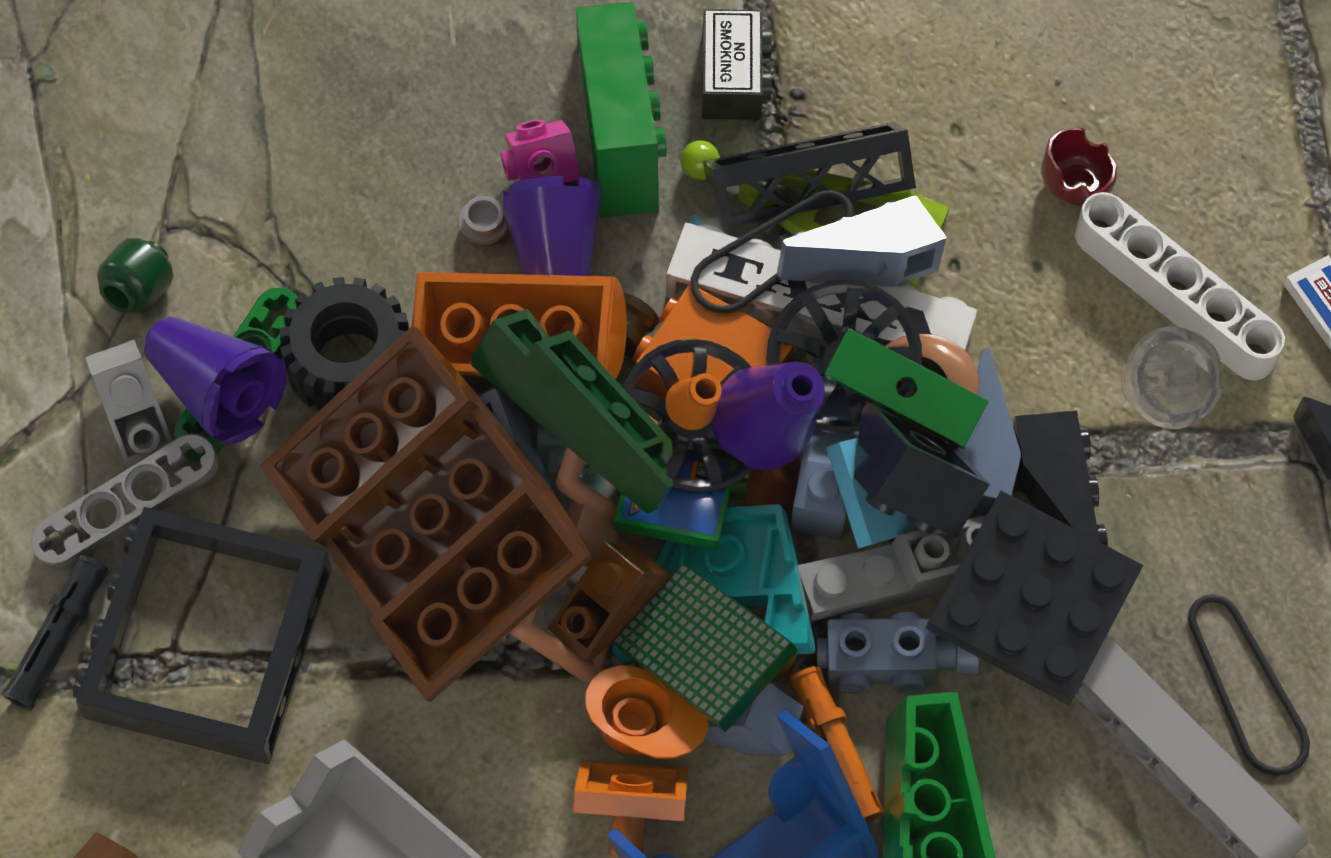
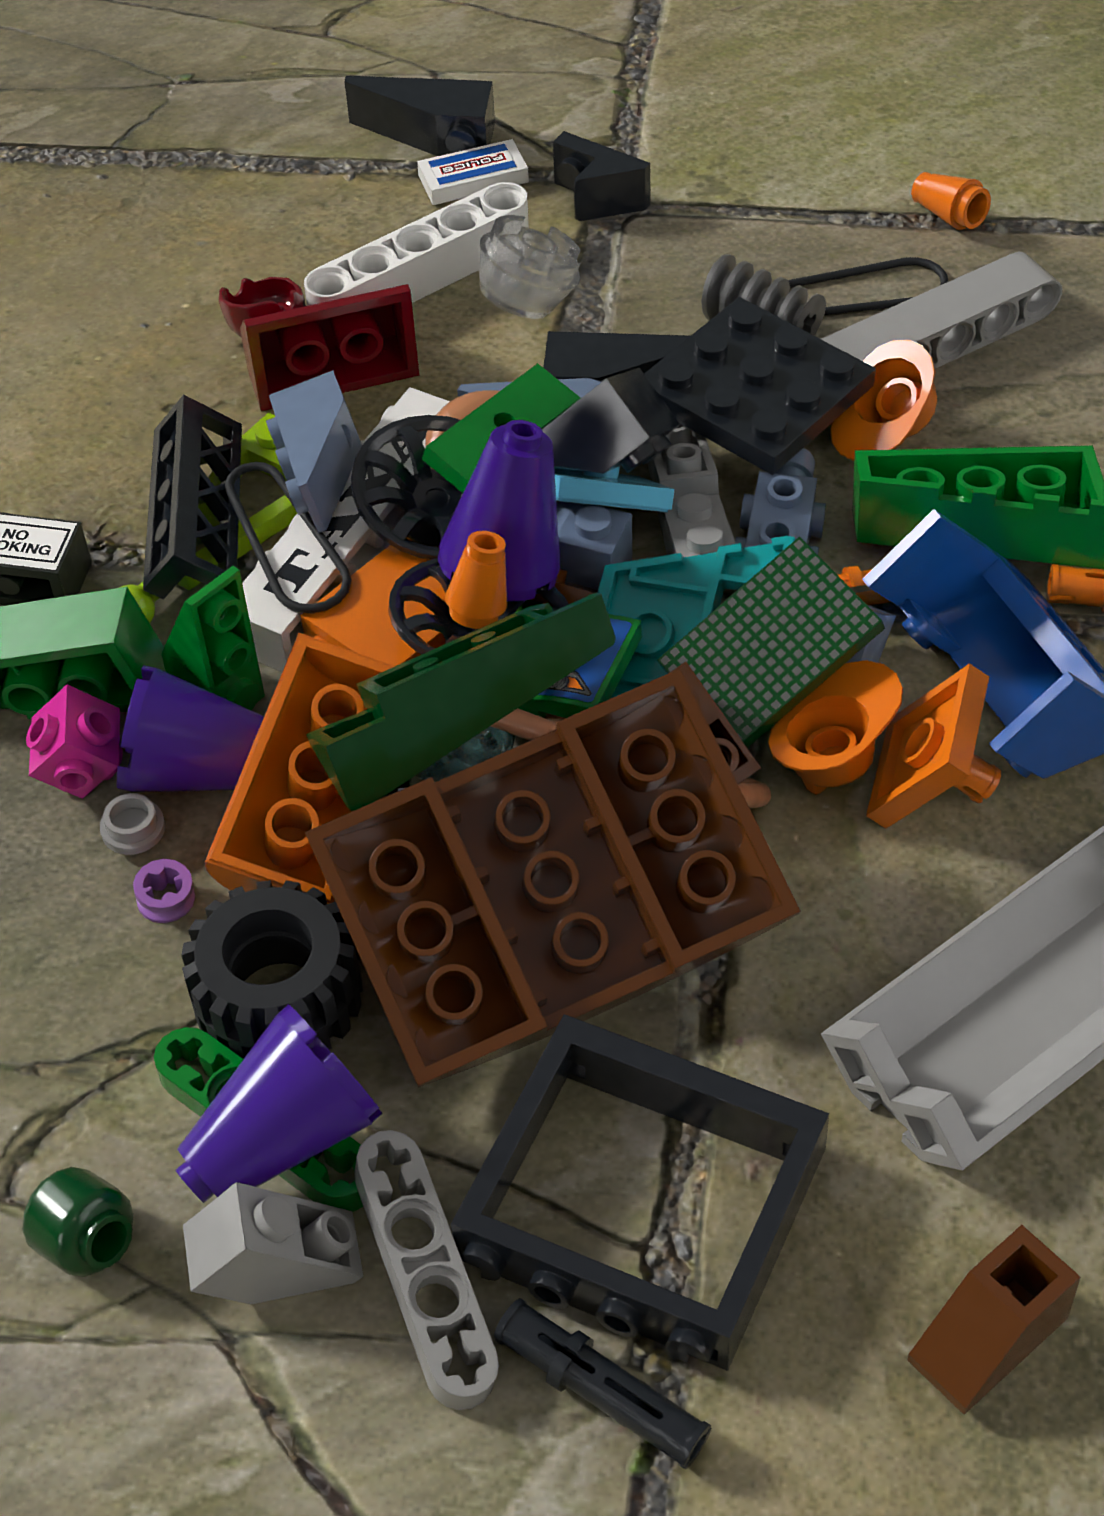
camera: 75 degrees left, 15 degrees down
none -> medium lavender bush [133,859,195,923]
none -> green slope [161,566,265,710]
none -> dark red slope [240,284,420,411]
none -> flat silver piece [701,254,826,335]
none -> orange piece [831,340,937,461]

